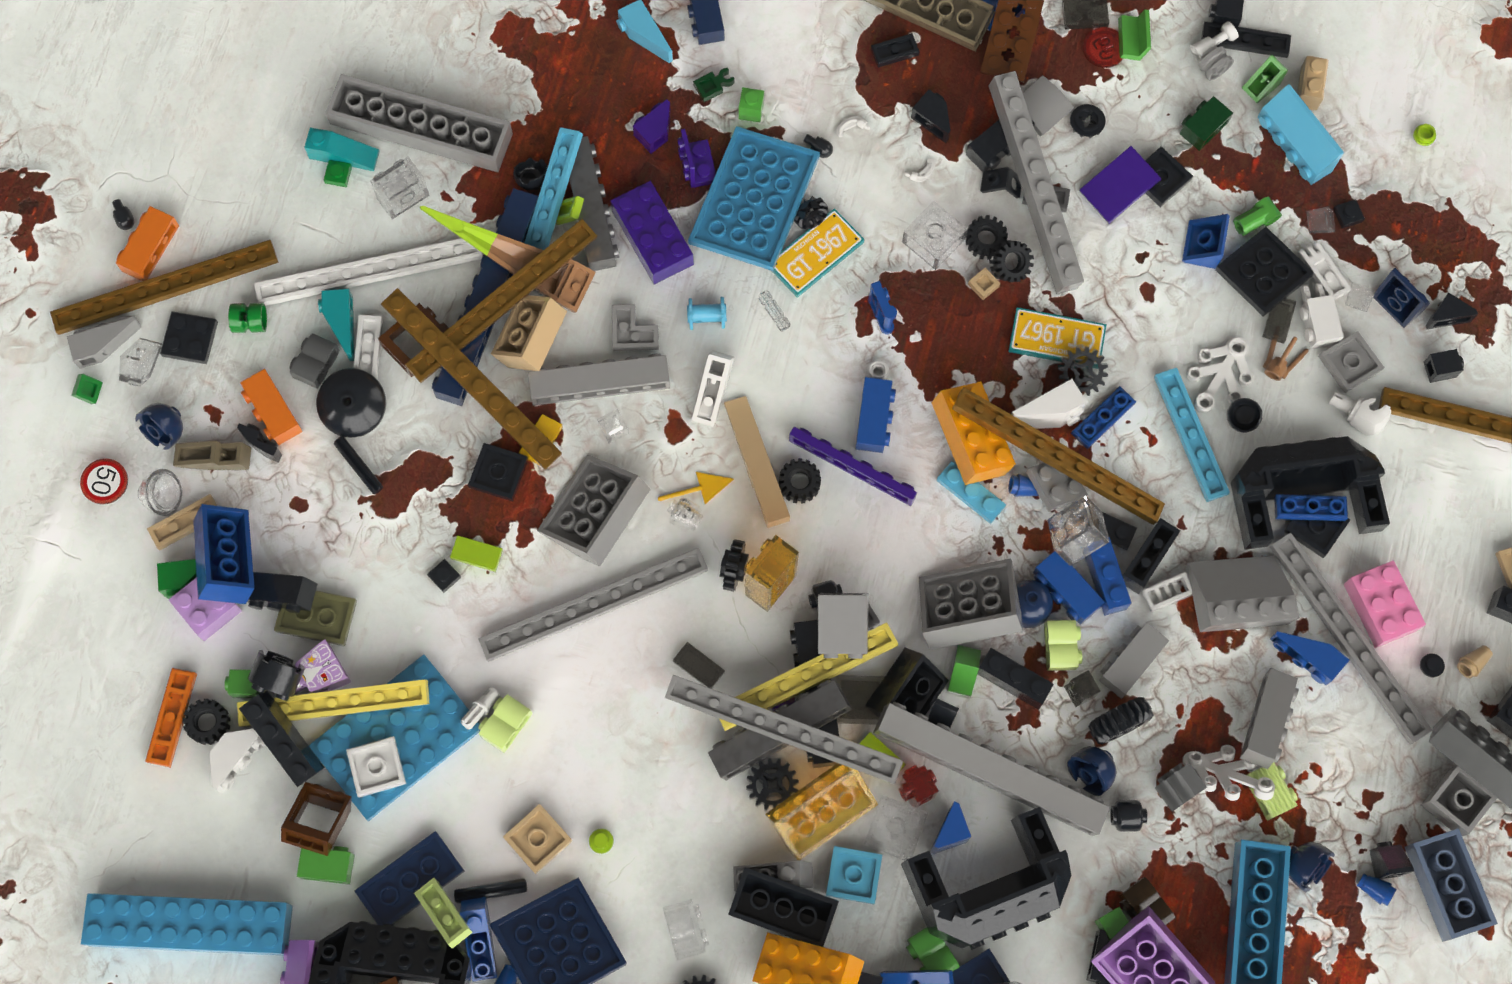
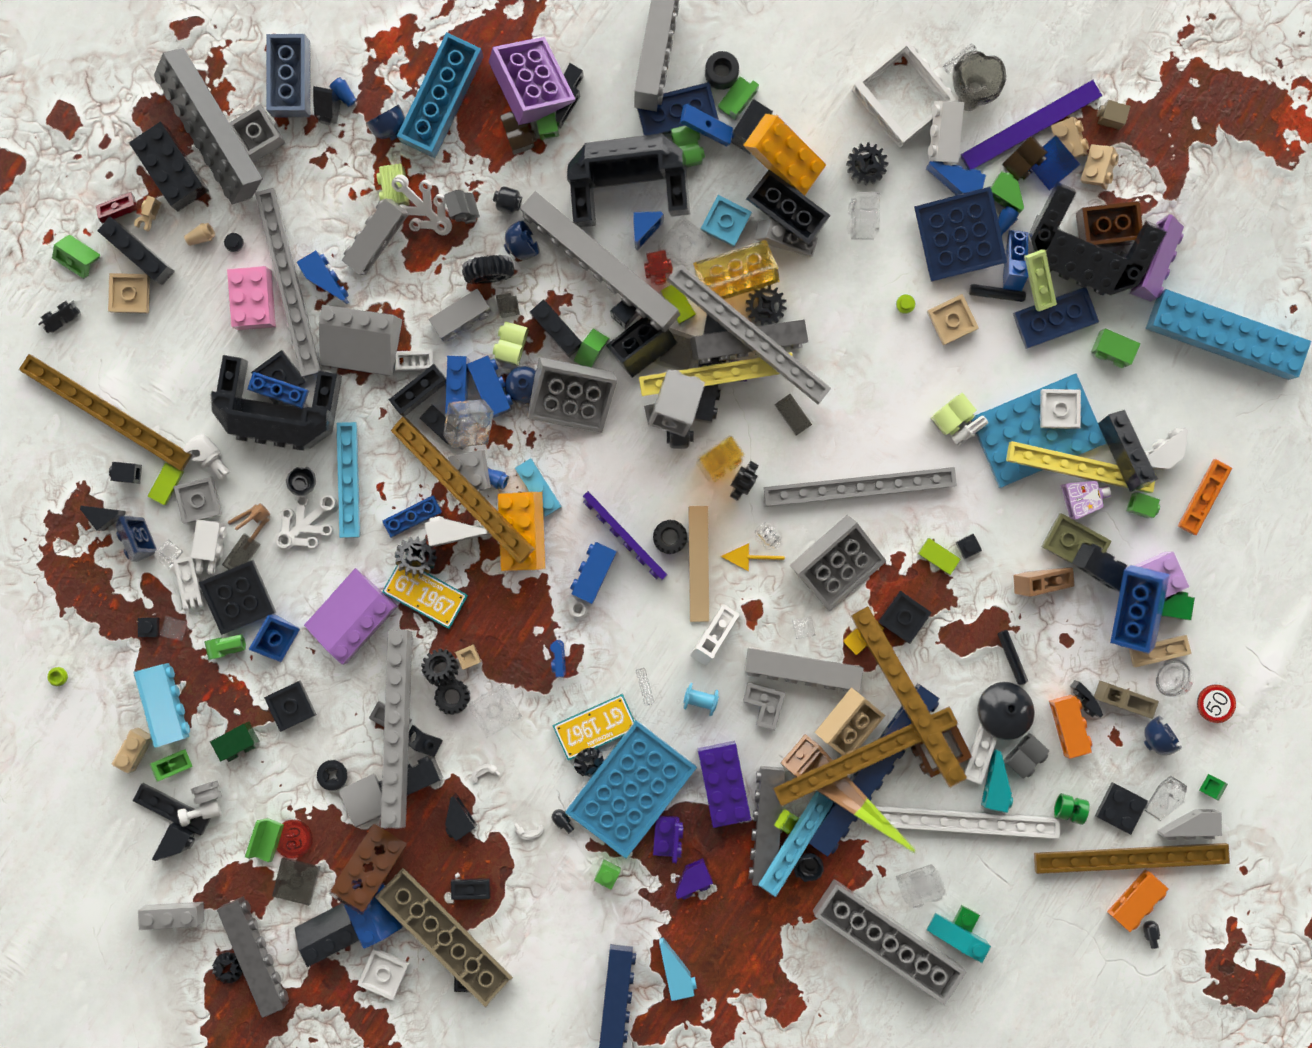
camera: 160 degrees left, 15 degrees up
black tyre [183,699,231,745] -> none
black brick [248,650,305,701] -> none
reddish brown window [281,782,351,856] -> none
dark green plate [693,68,735,102] -> none
dark purple tile [1079,146,1161,224] -> none
none -> lime tile [148,462,184,505]
none -> medium lavender slope [304,568,398,665]
none -> medium nougat slope [1013,567,1074,597]

